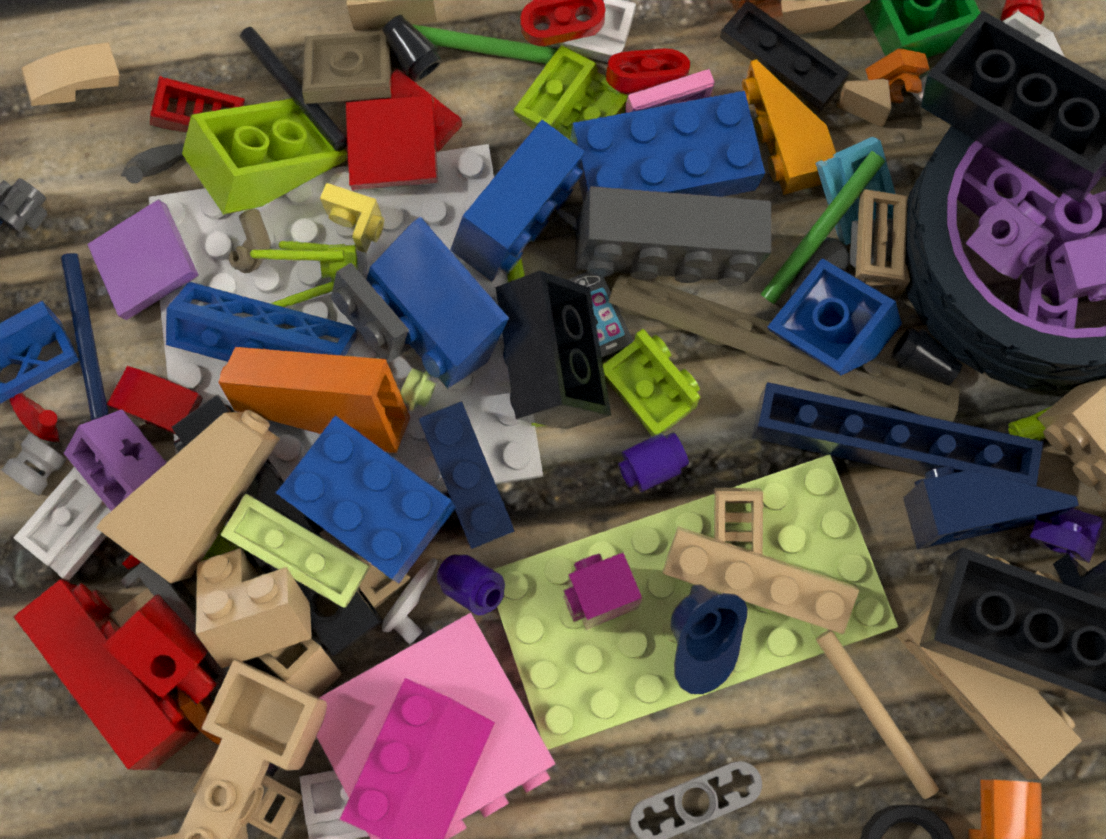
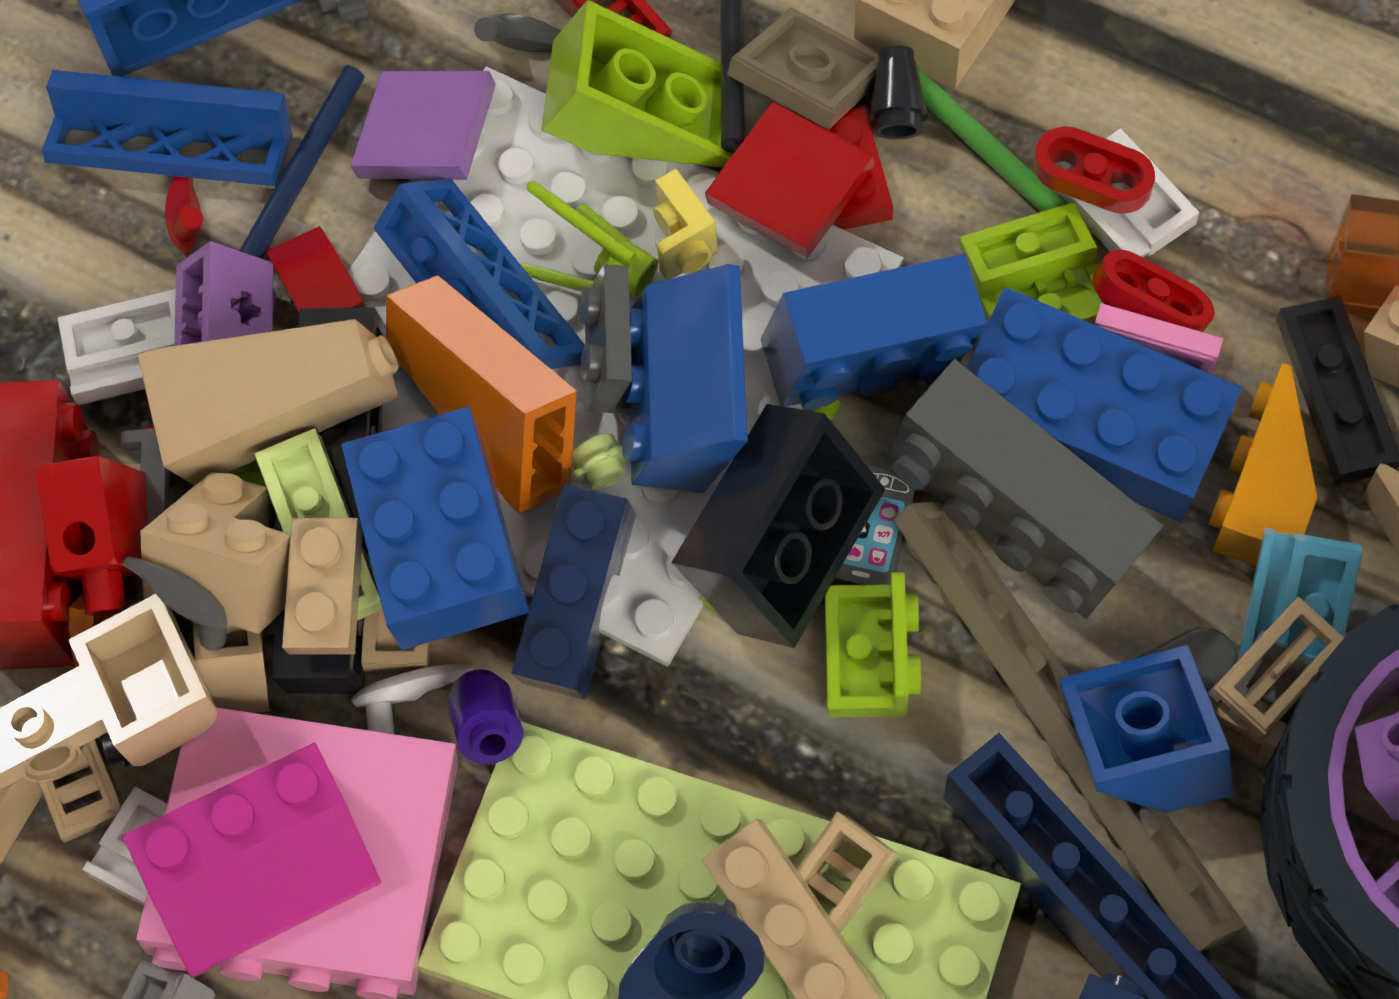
camera: 40 degrees right, 10 degrees down
light grey wheel [1,433,67,496] -> none
dark tan arm [229,209,271,273] -> none
magenta brick [563,552,642,630] -> none
dark purple brick [618,432,689,492] -> none
bright green bar [760,151,886,304] -> none
black cone [891,327,962,386] -> none
none -> dark grey bar [122,556,228,650]
none -> tan plate [282,518,363,654]

